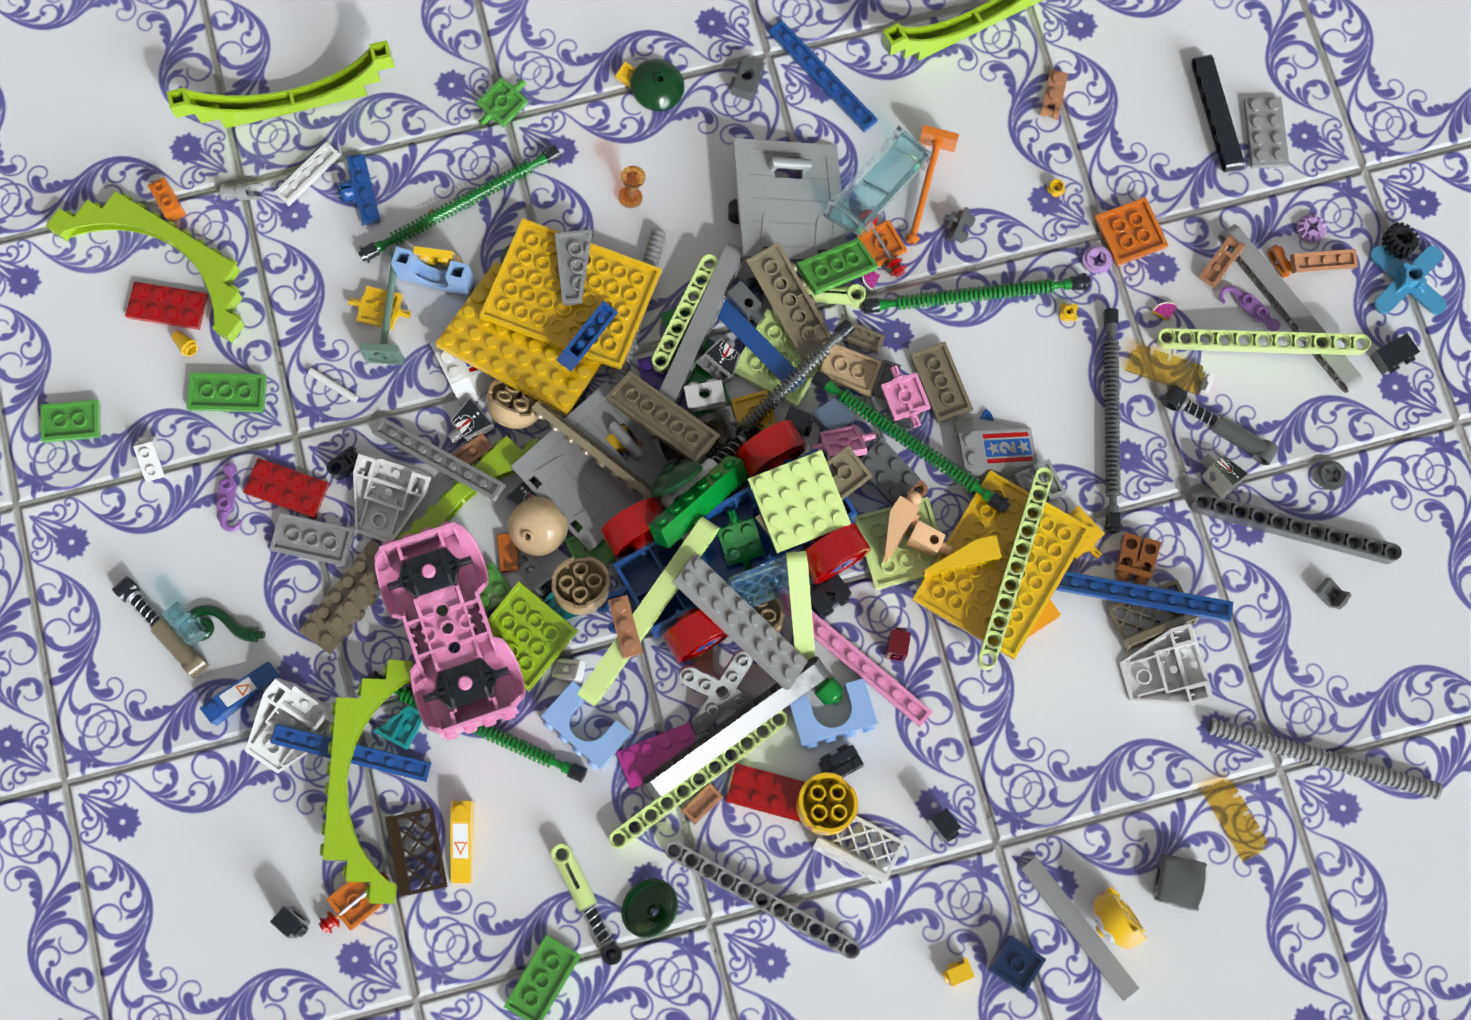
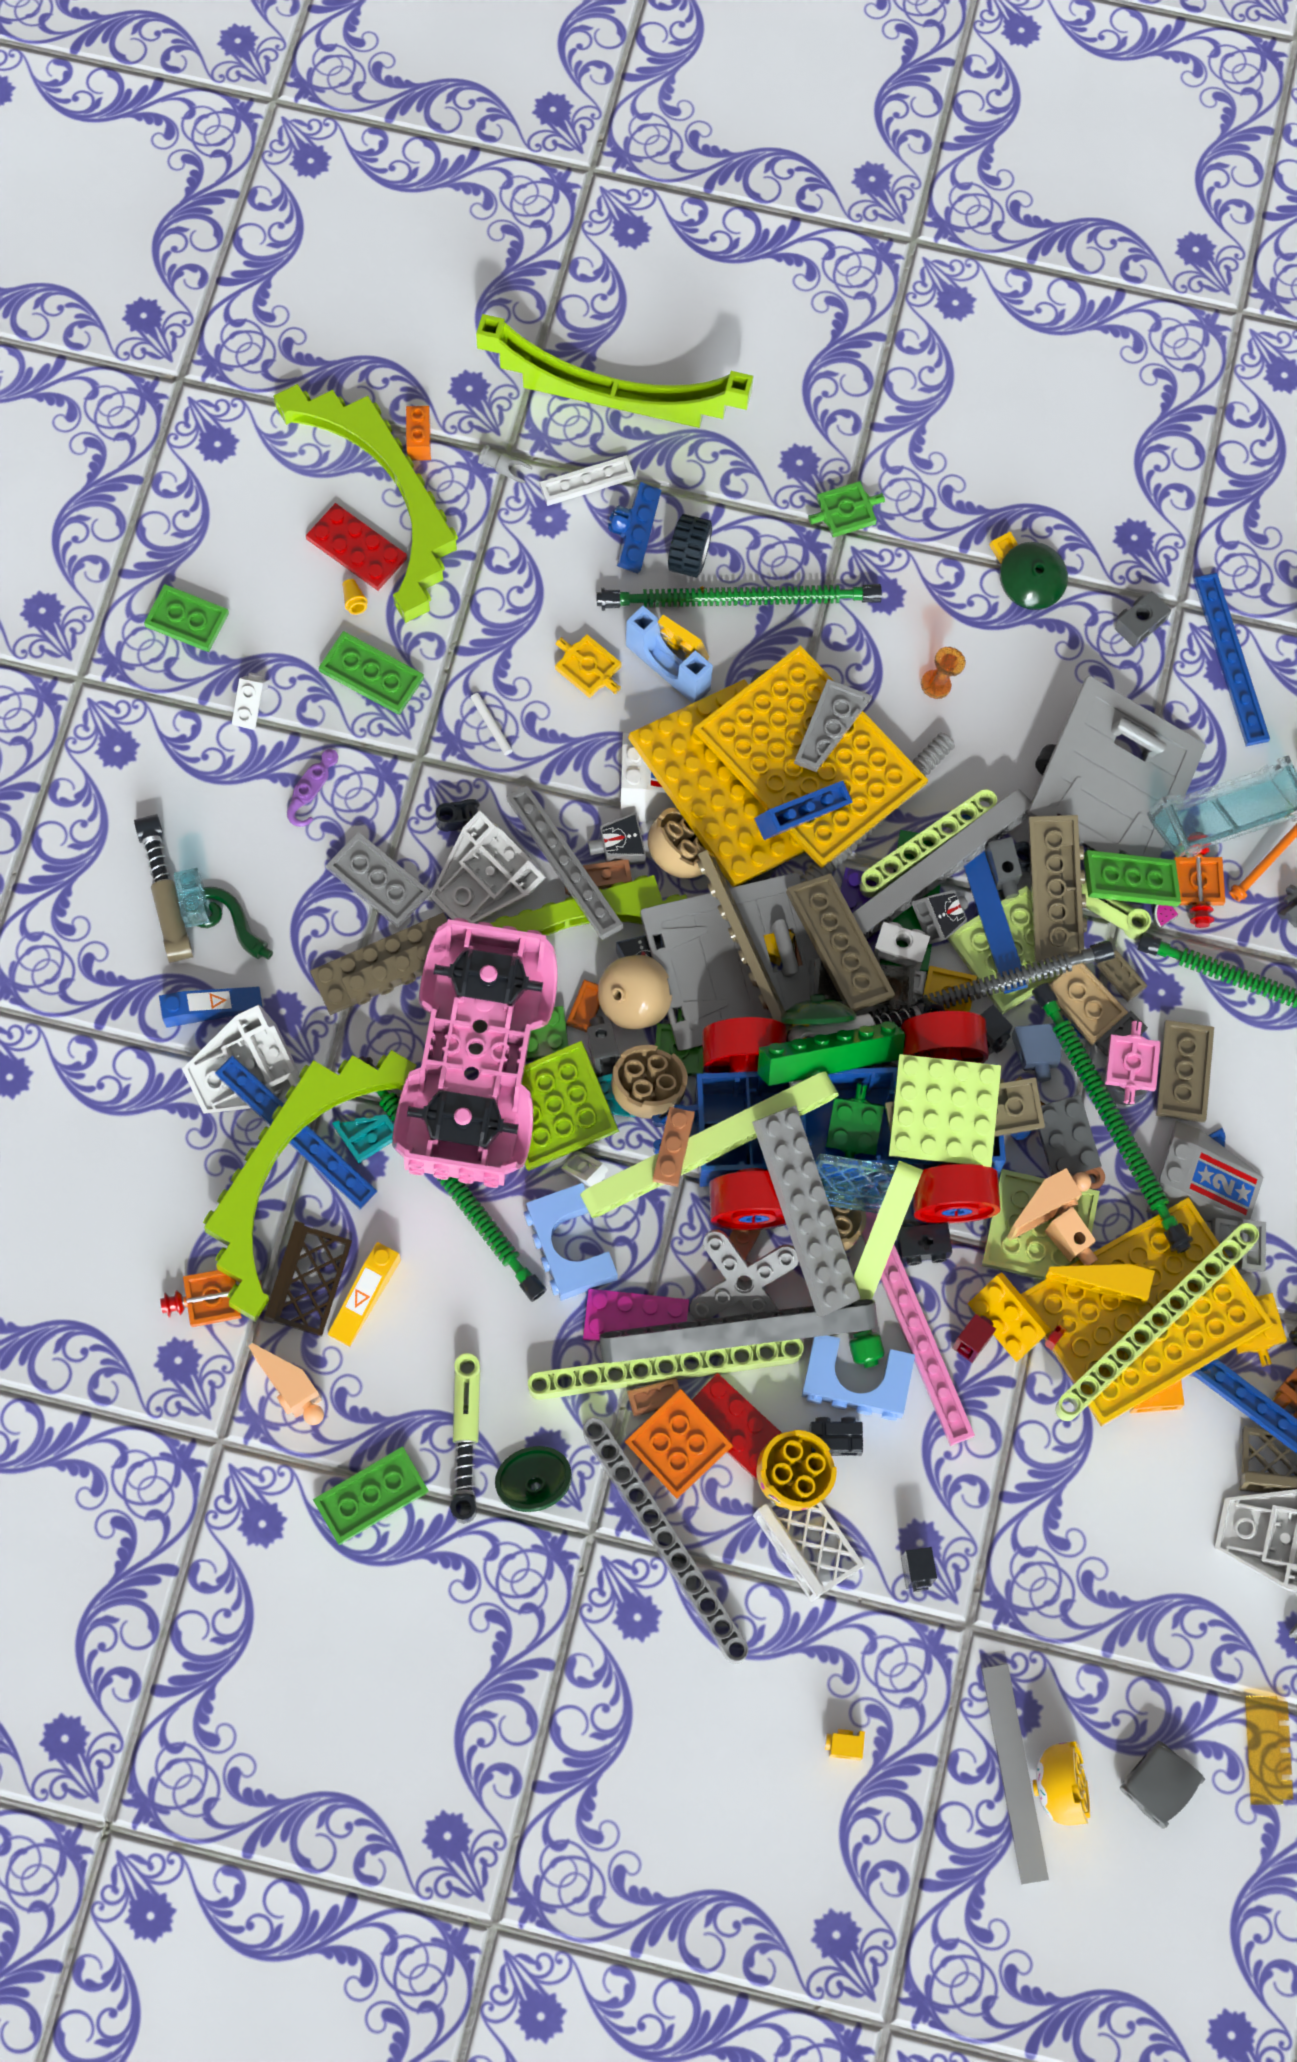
camera: 25 degrees right, 5 degrees down
red plate [243,458,330,519] -> none
black brick [270,906,311,938] -> none
sand green tile [359,247,405,365] -> none
bright pink plate [811,425,876,460] -> none
dark blue container [987,935,1046,994] -> none
none -> light nougat slope [248,1343,324,1425]
none -> orange plate [625,1389,734,1499]
none -> black wheel [668,514,712,578]
none -> yellow plate [967,1272,1051,1362]
none -> red tile [1045,1325,1067,1350]

